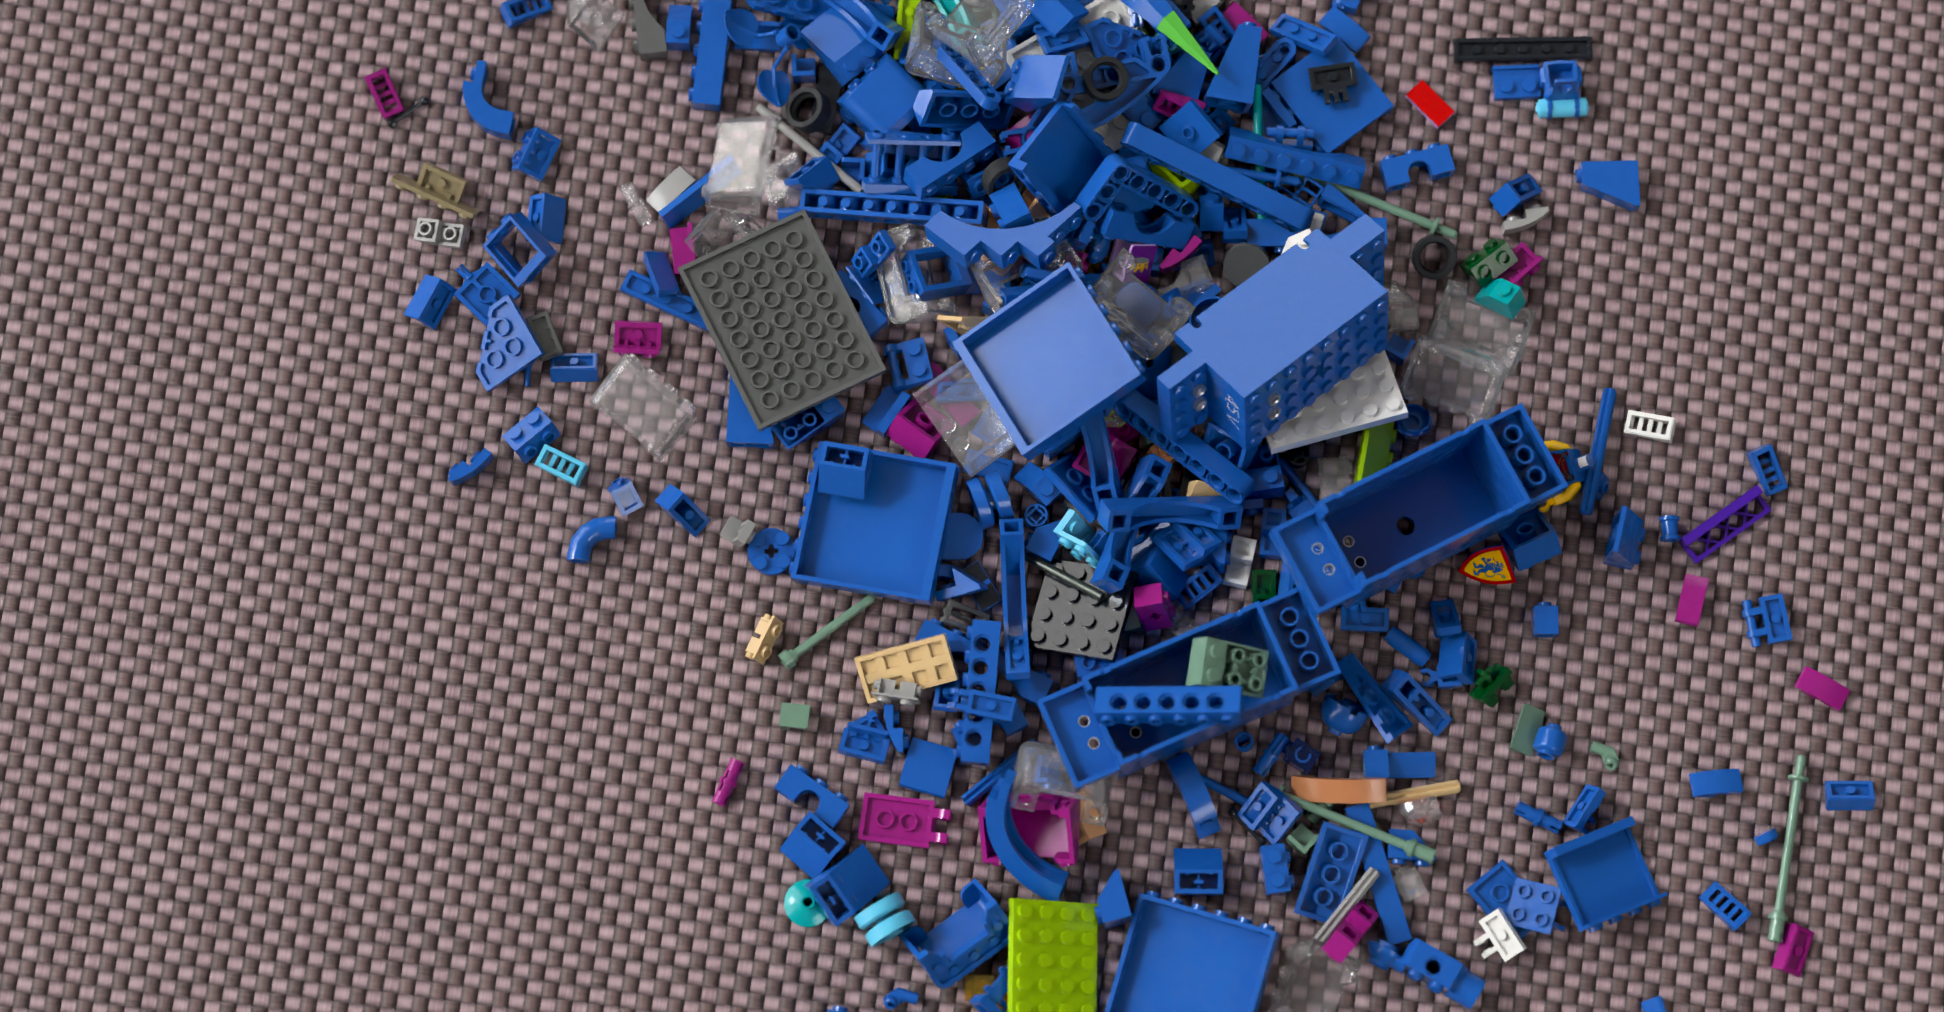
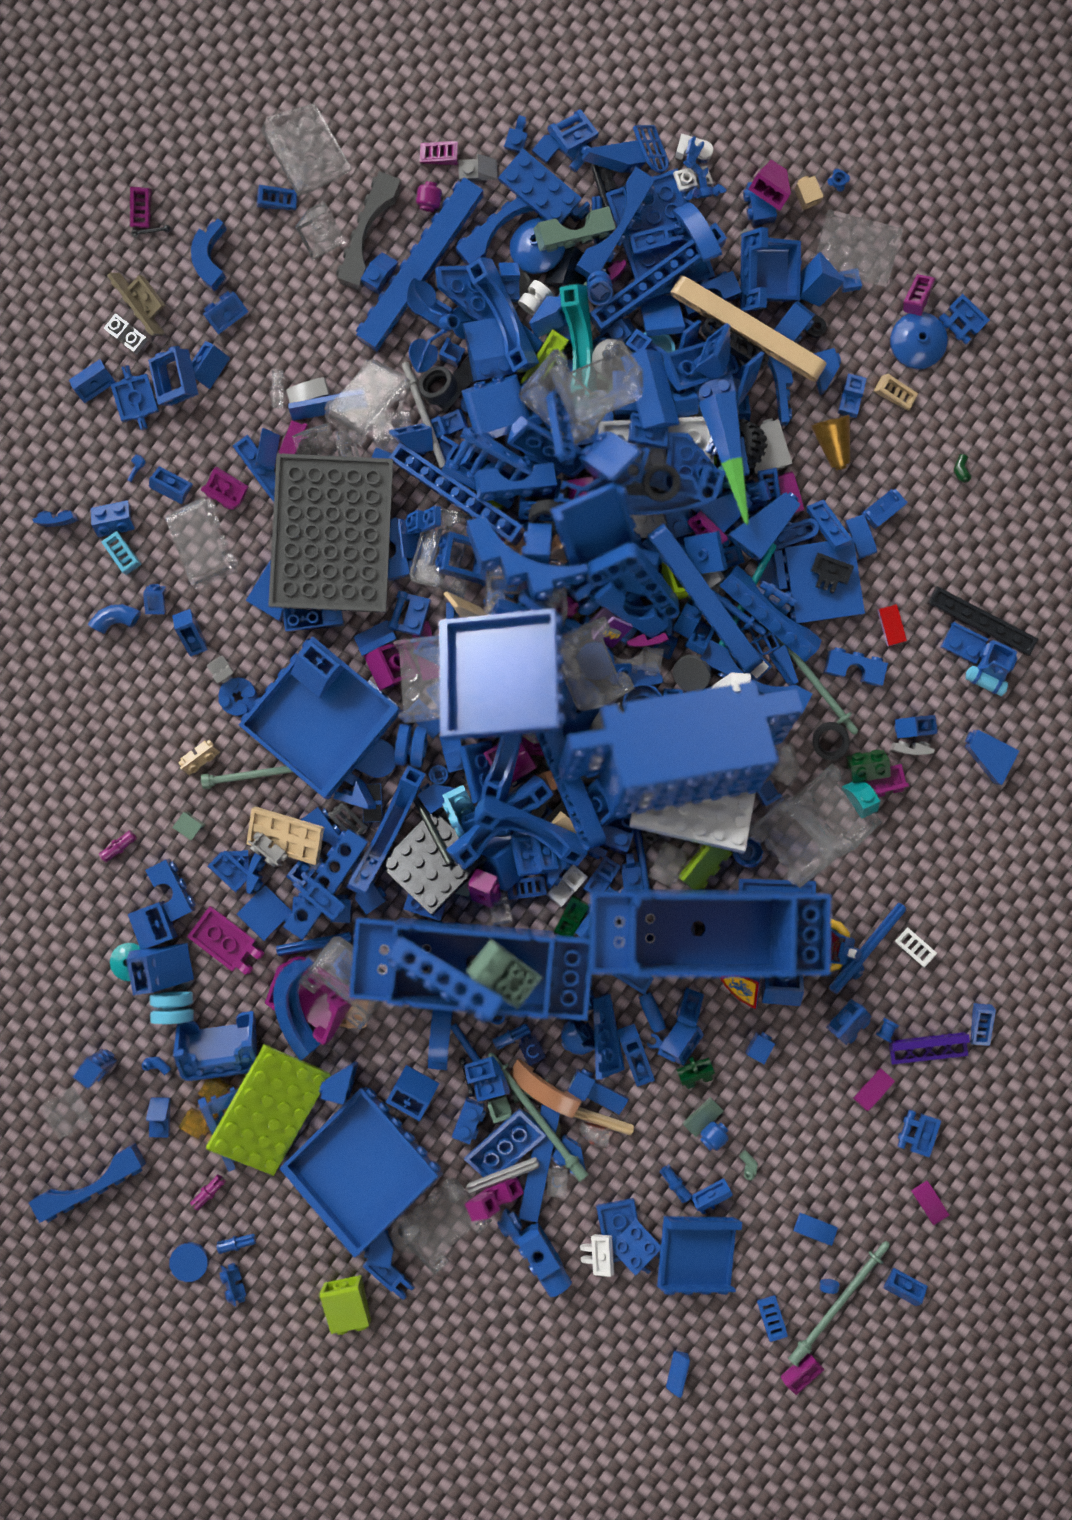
camera: 25 degrees right, 10 degrees up
plate [476,294,545,392] -> none
dark grey plate [526,310,564,362] -> none

